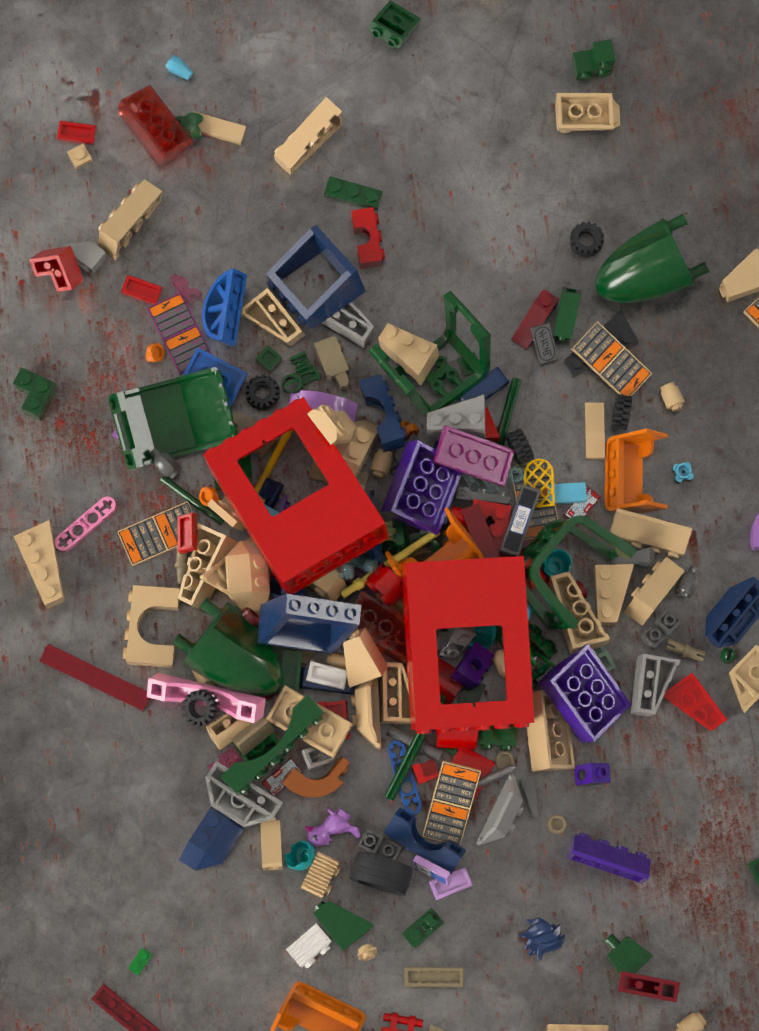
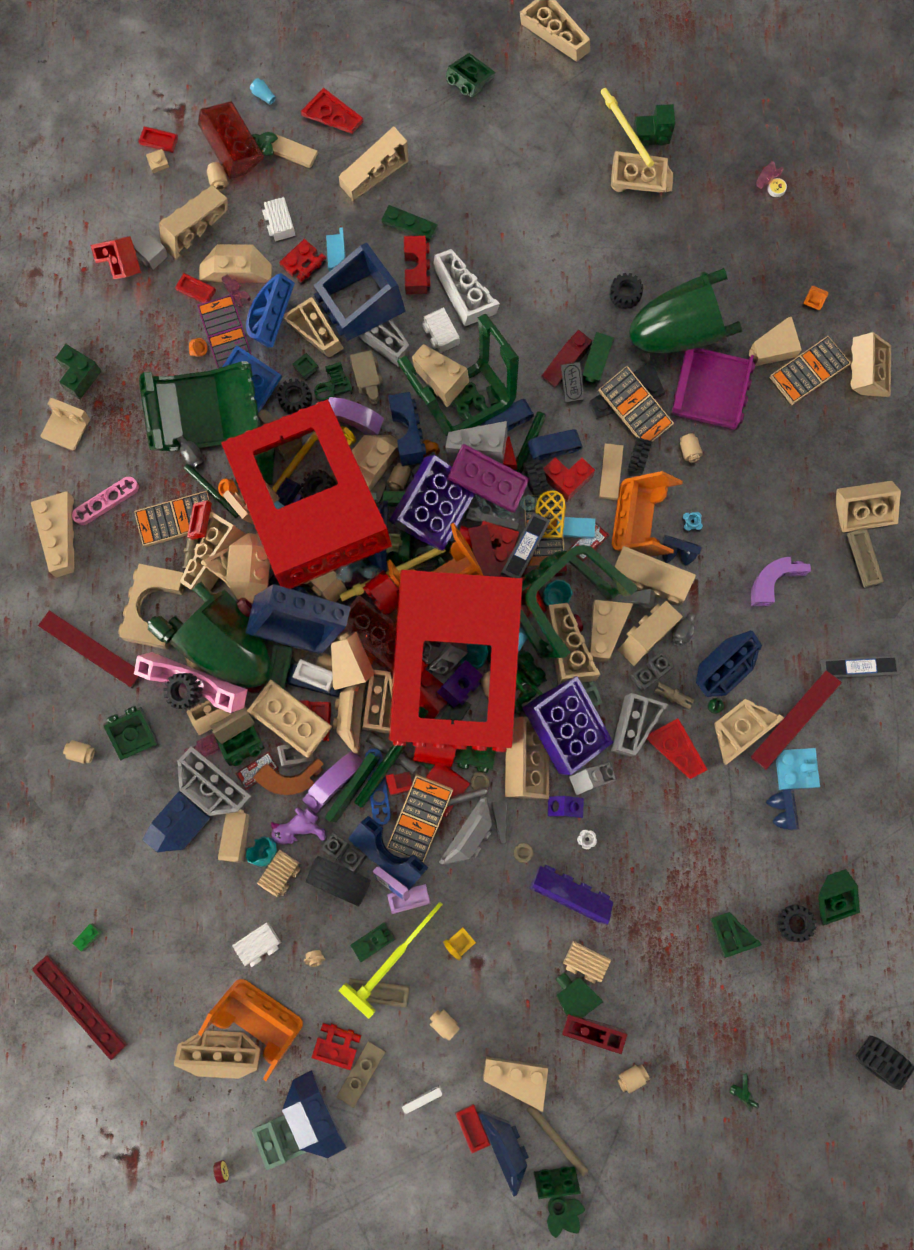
camera: 10 degrees right, 0 degrees up
dark green arch [220,695,324,796] -> none
tan slope [308,404,356,445] -> none
dark green slope [313,901,374,952] -> none
dark blue hair [519,917,565,961] -> none
none -> tan bracket [41,398,90,451]
none -> tan brick [63,740,95,764]
none -> dark green plate [103,706,157,761]
none -> dark green brick [148,616,176,644]
none -> tan wedge [199,244,272,283]
none -> tan brick [207,162,228,191]
none -> white brick [262,197,296,241]
none -> red plate [279,238,326,283]
none -> red wing [300,88,364,134]
none -> black tyre [300,469,337,498]
none -> medium lavender arch [303,751,363,814]
none -> dark green tile [325,752,381,823]
none -> medium azure panel [326,227,346,271]
none -> neon yellow piece [338,902,443,1019]
none -> green piece [383,491,405,506]
none -> white brick [422,307,460,353]
none -> tan brick [429,1009,460,1041]
none -> white wedge [433,249,500,327]
none -> yellow tile [443,927,476,960]
none -> dark blue beam [527,429,583,460]
none -> red brick [543,457,595,502]
none -> tan brick [563,941,611,984]
none -> light grey slope [569,762,617,795]
none -> white plate [577,830,597,849]
none -> light yellow bar [601,88,654,167]
none -> dark blue tile [662,535,702,565]
none -> magenta panel [671,348,755,430]
none -> clear pink plate [755,161,784,189]
none -> tile [768,178,787,197]

